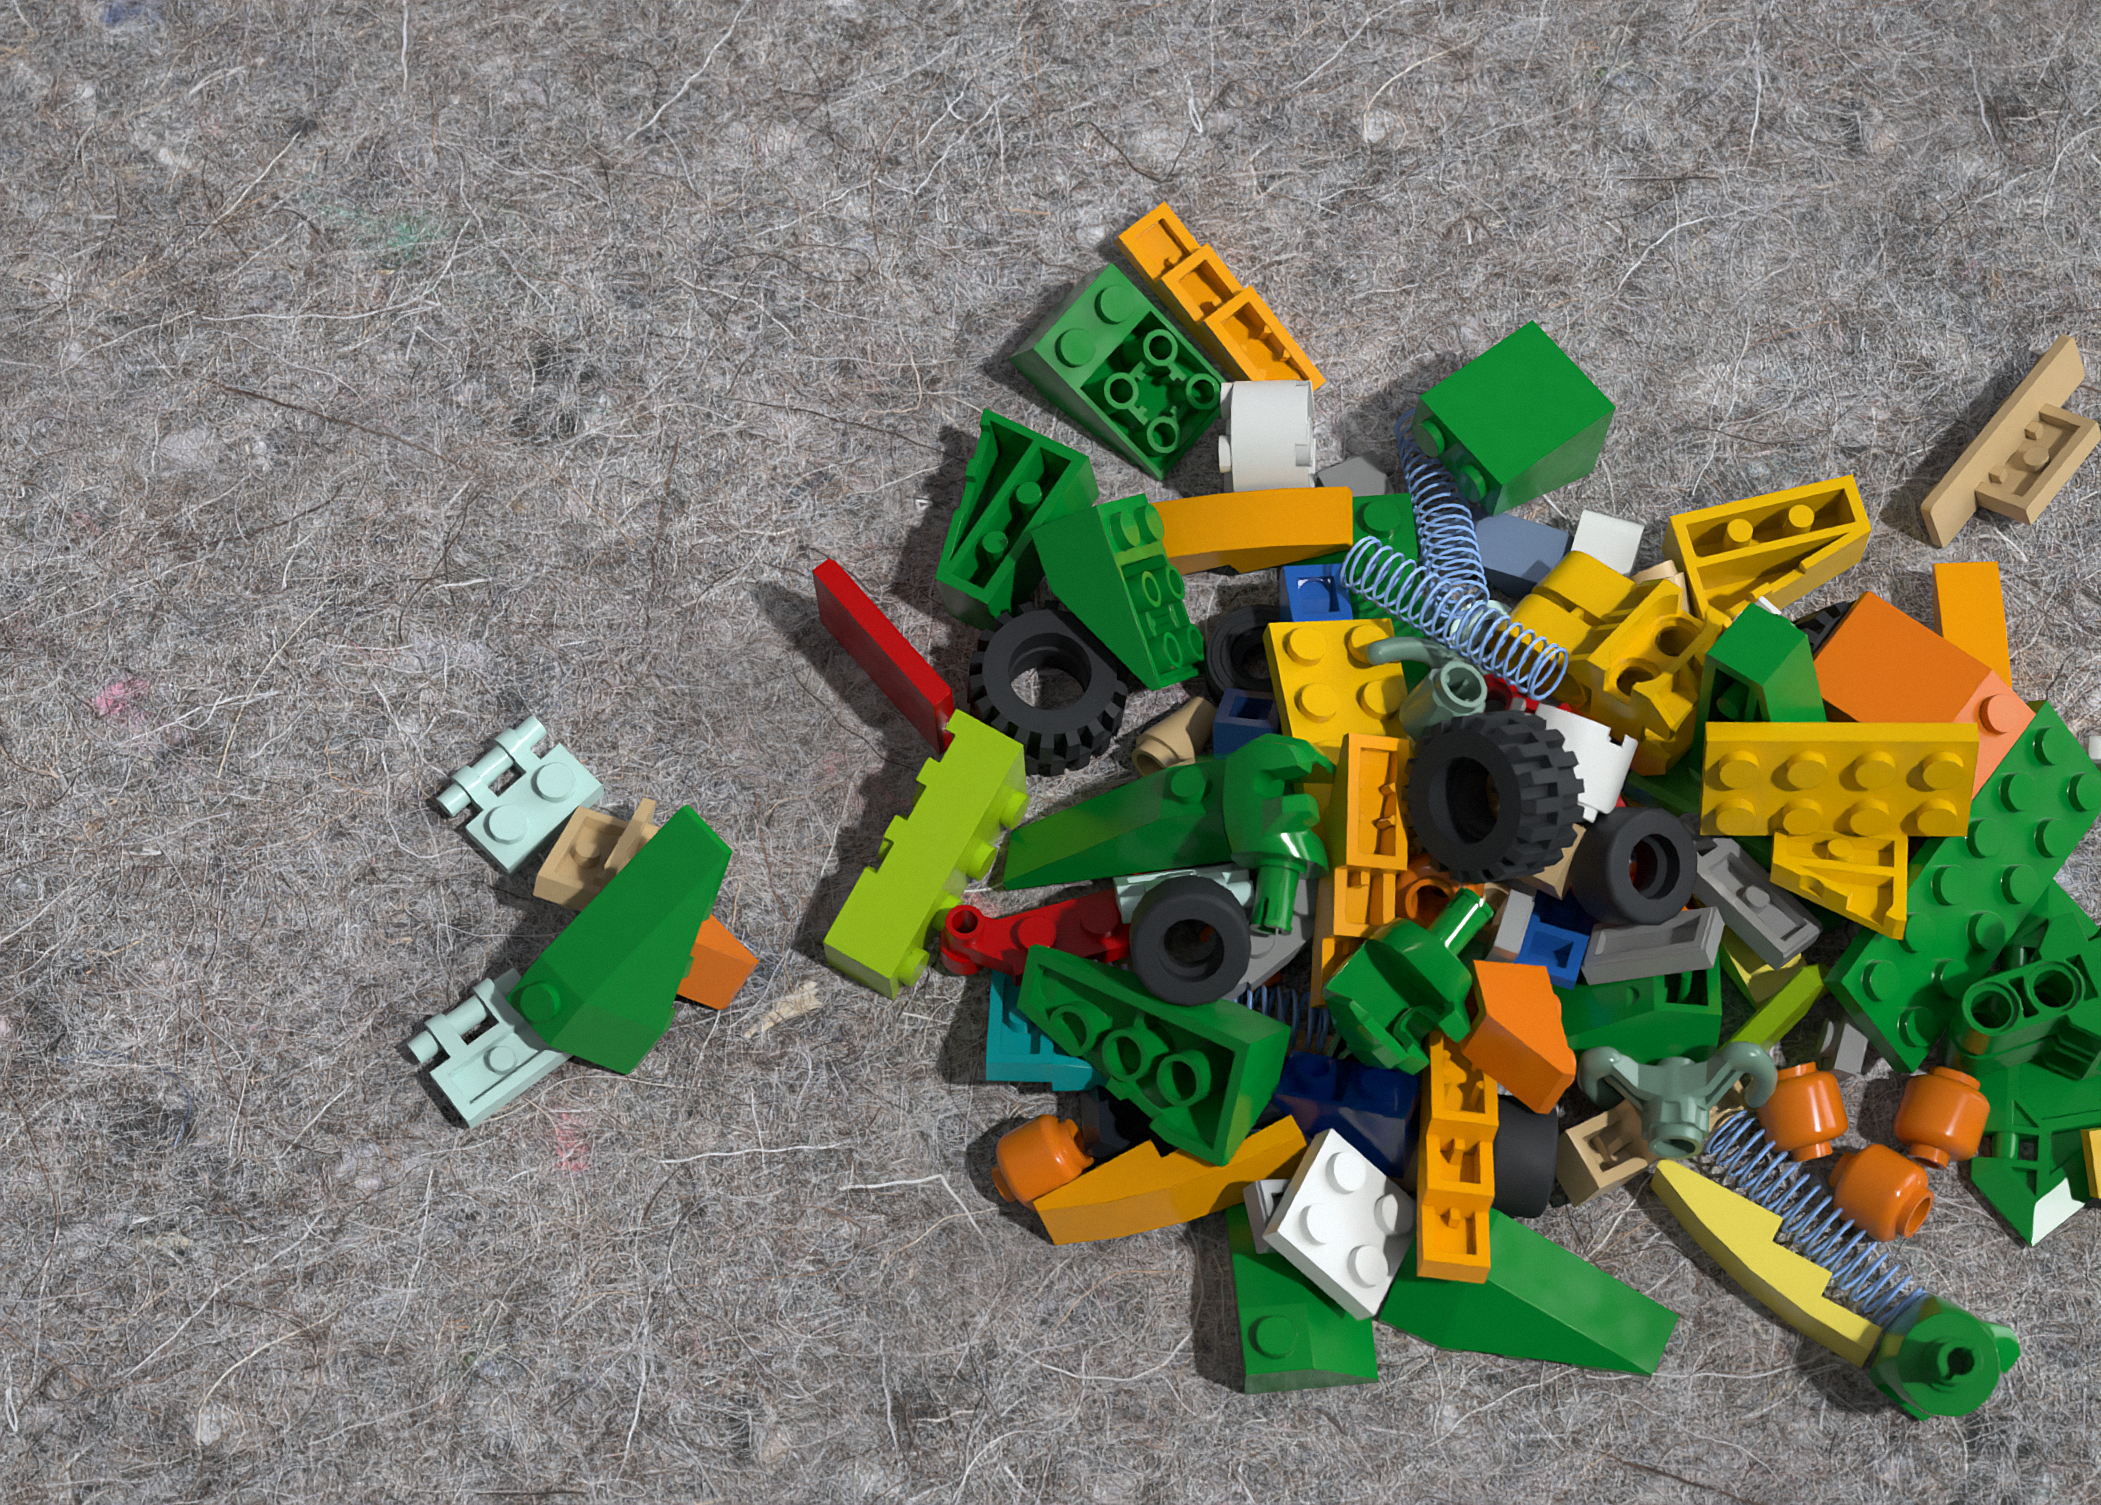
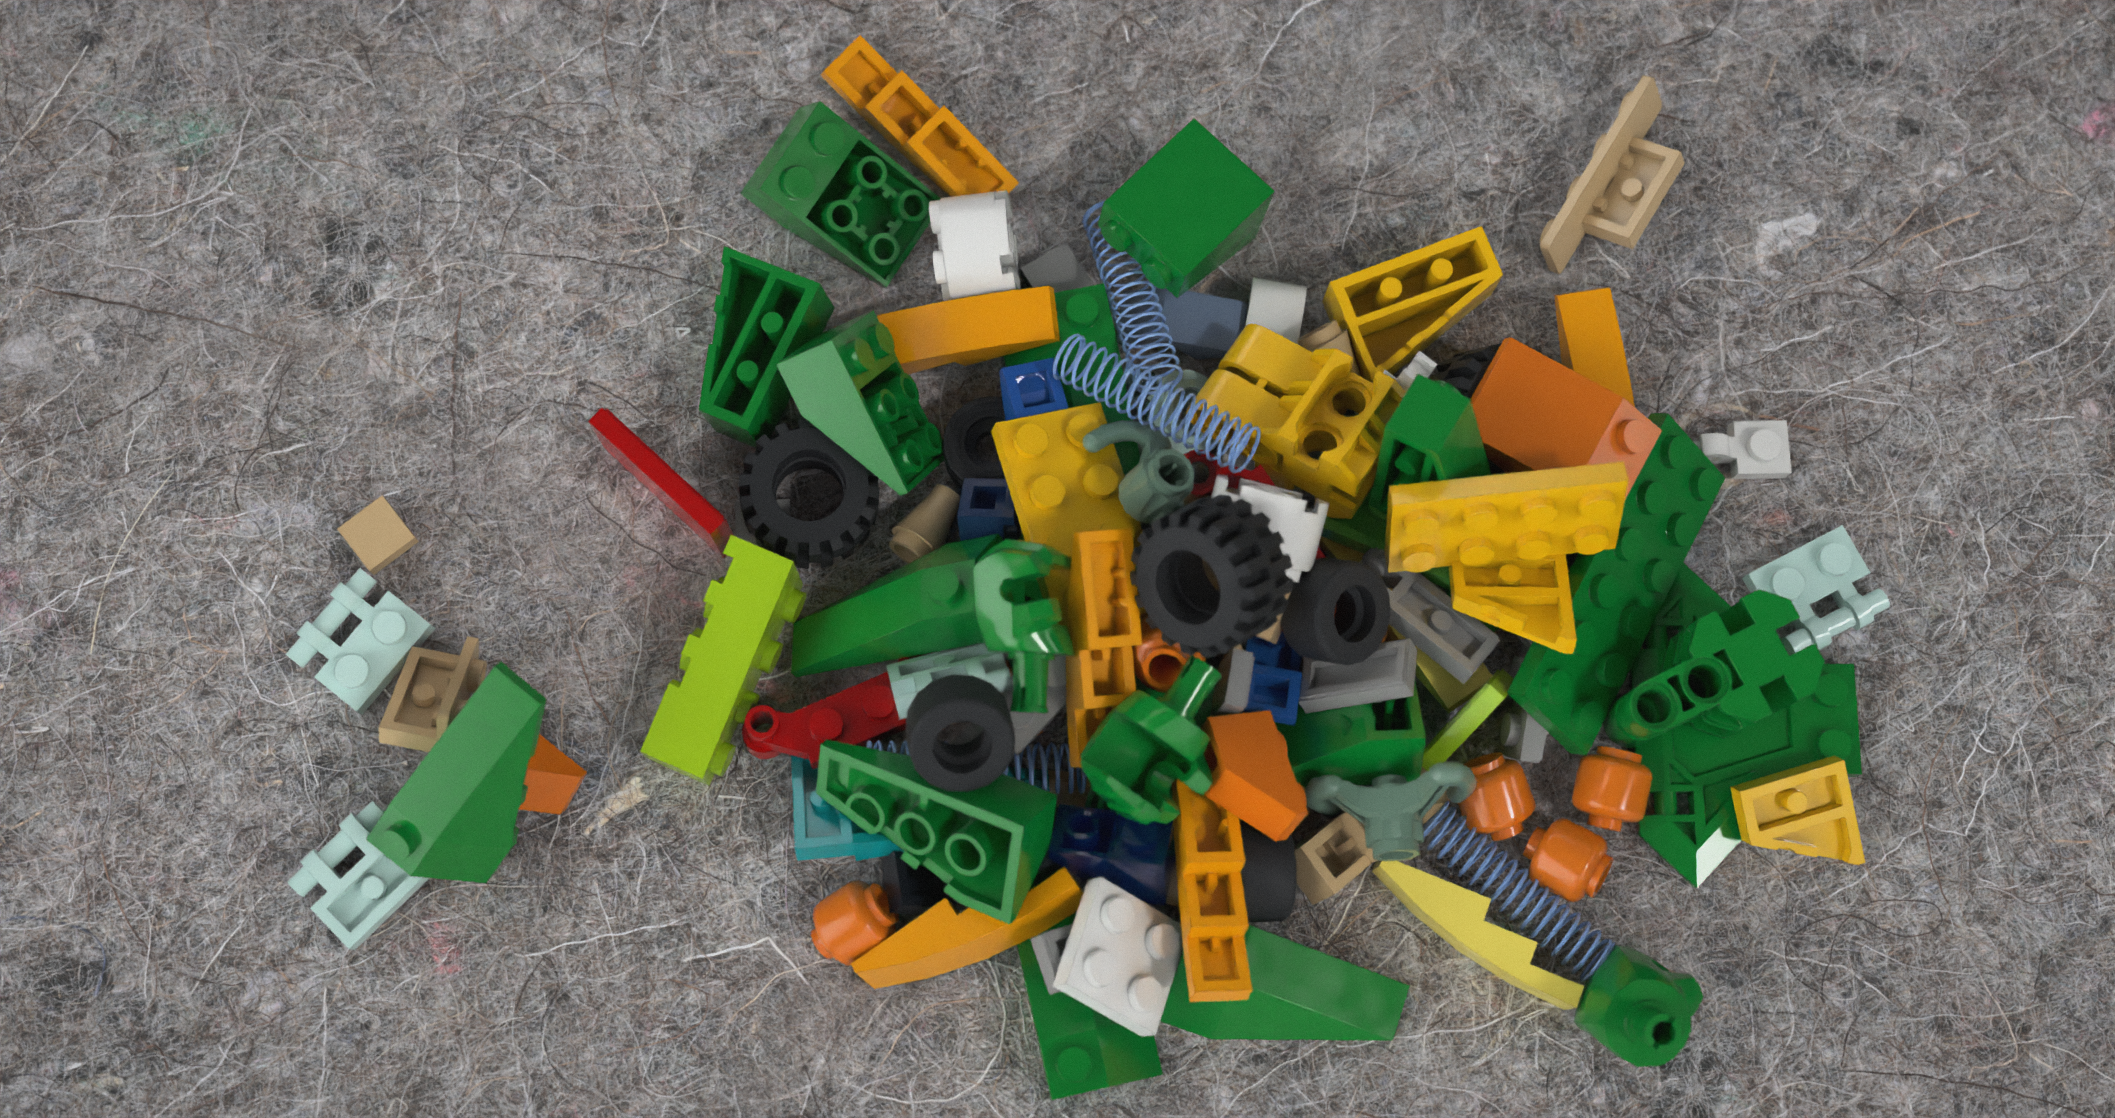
camera: 15 degrees left, 10 degrees up
none -> tan tile [337,495,419,575]

